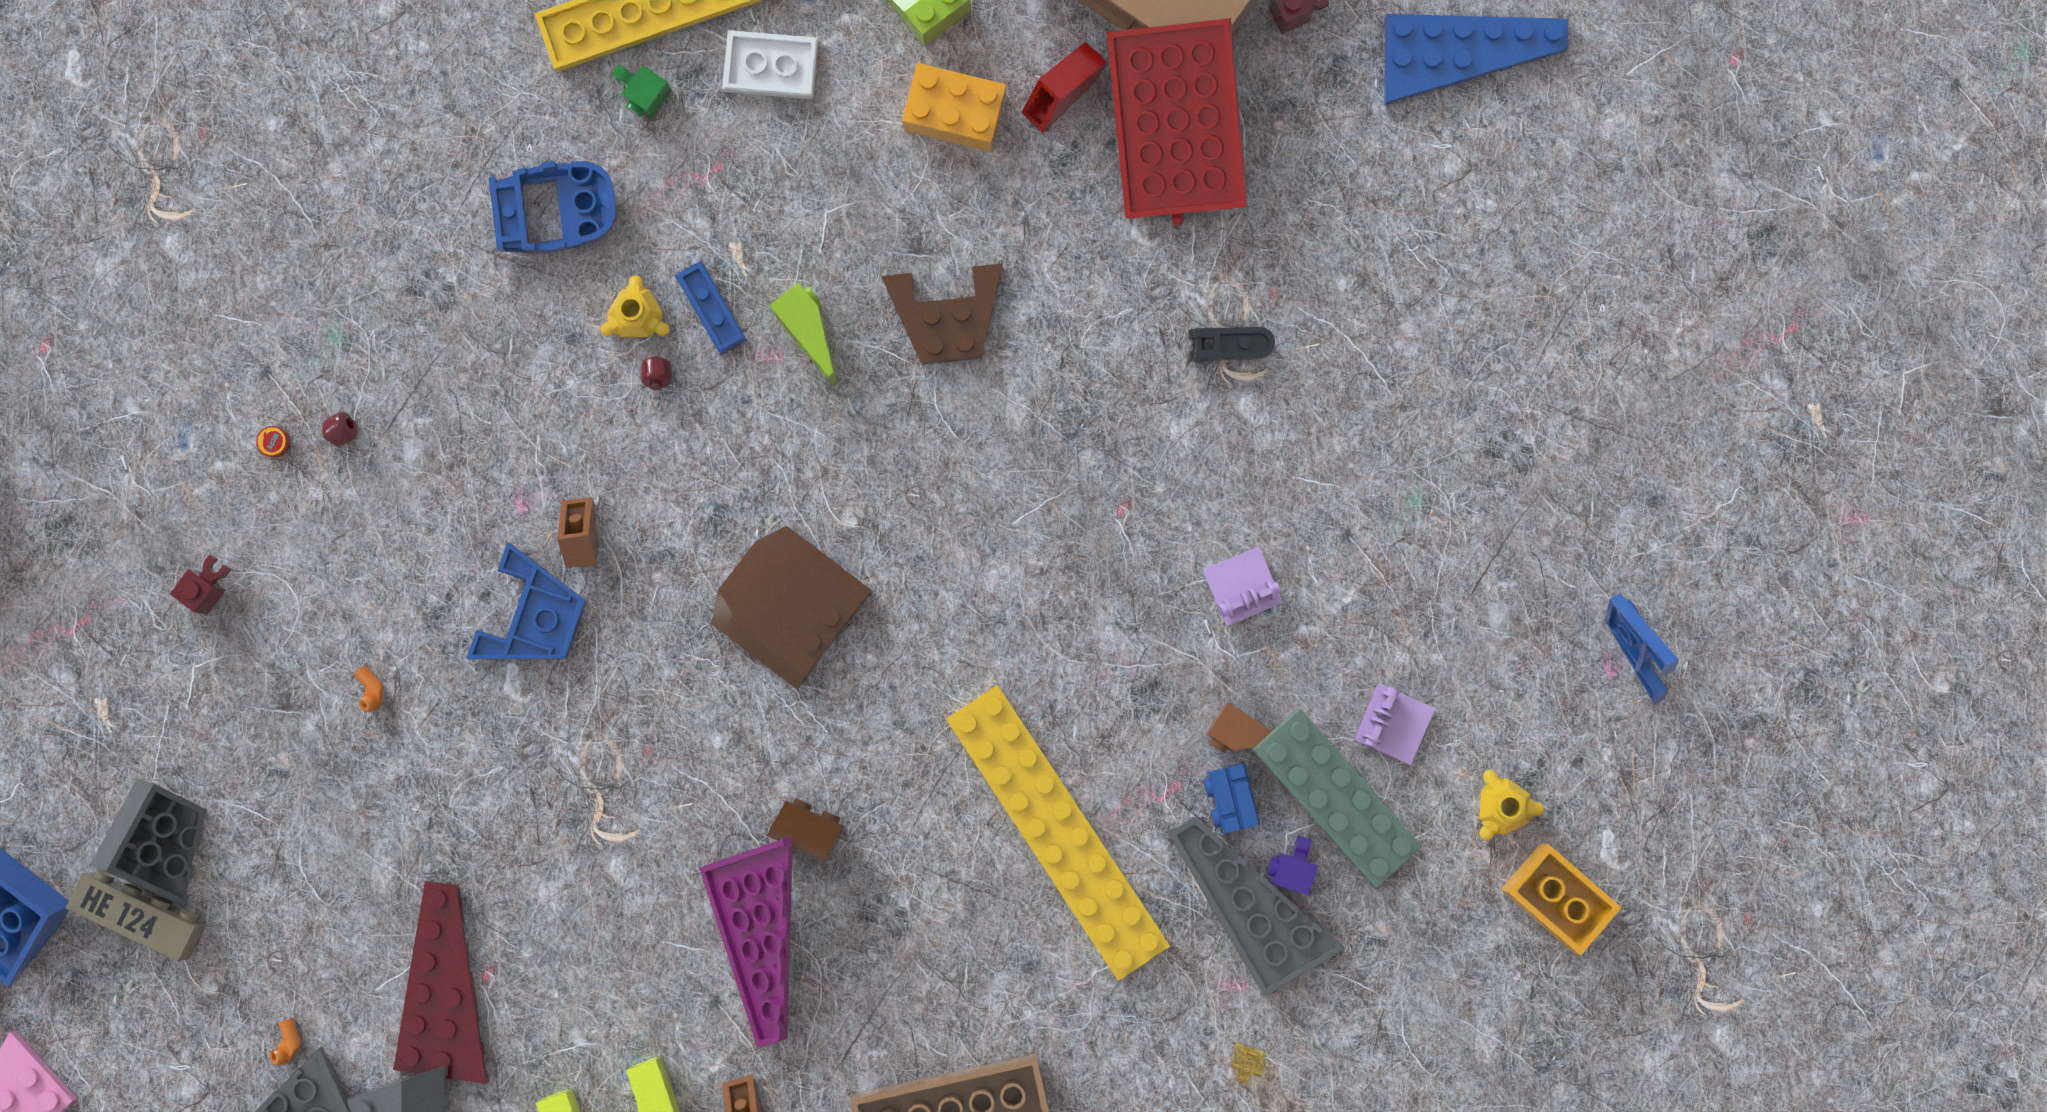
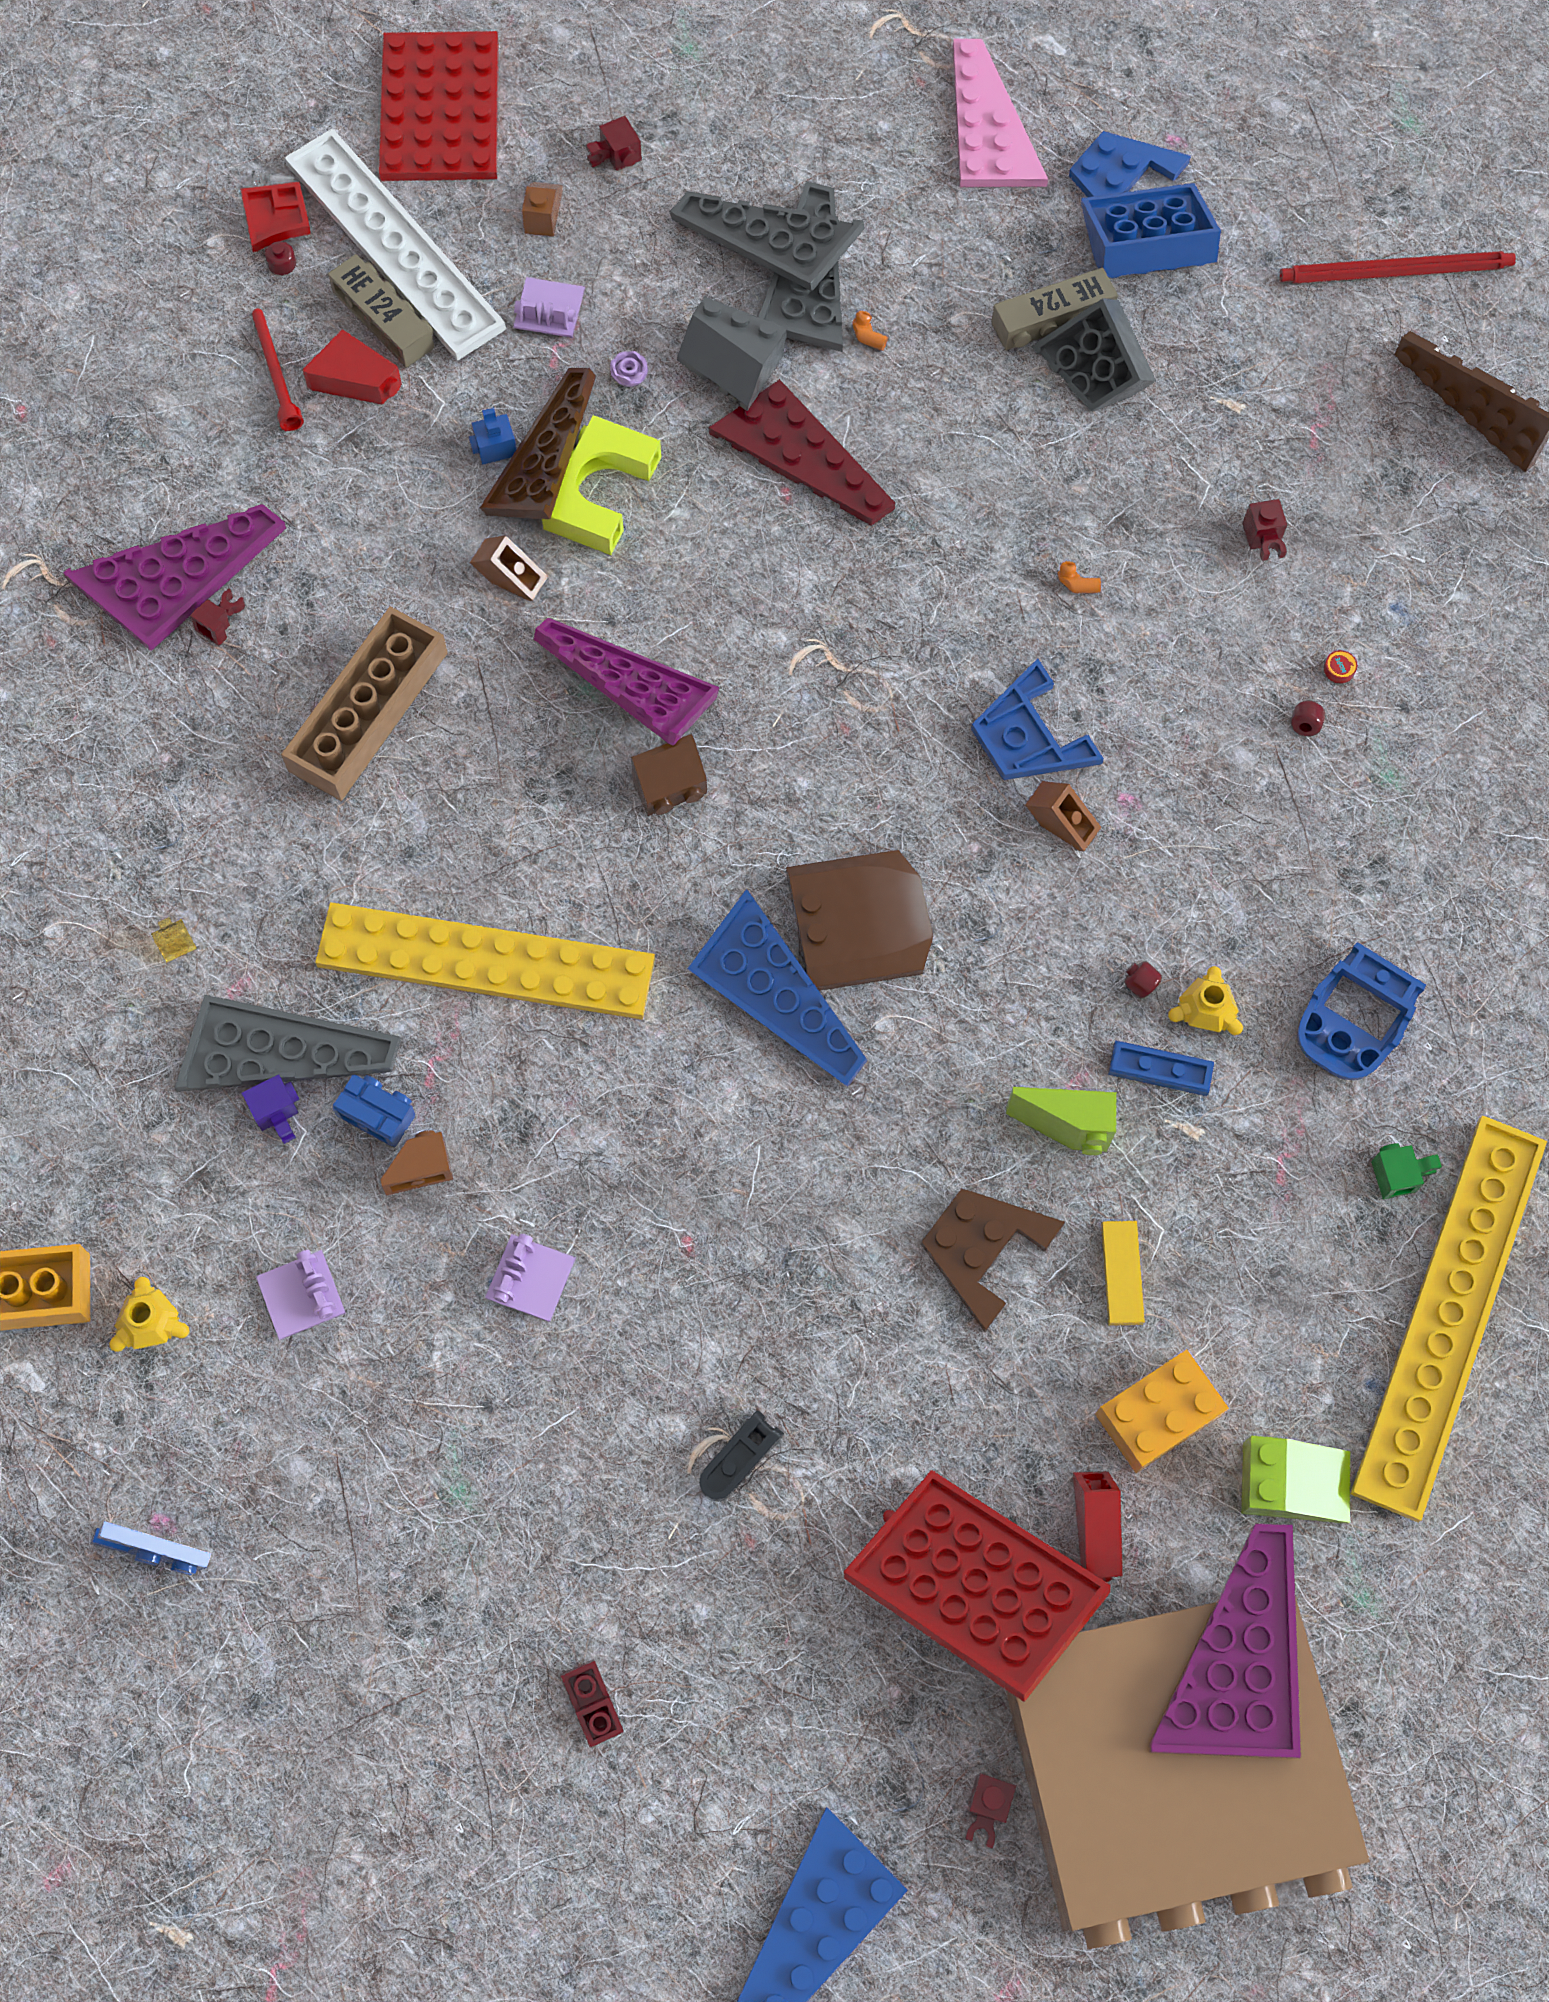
camera: 130 degrees right, 15 degrees down
white tile [722,30,819,100] -> none
sand green plate [1252,708,1422,888] -> none
none -> dark red slope [560,1659,624,1748]
none -> blue wing [687,889,867,1087]
none -> yellow tile [1101,1221,1145,1326]

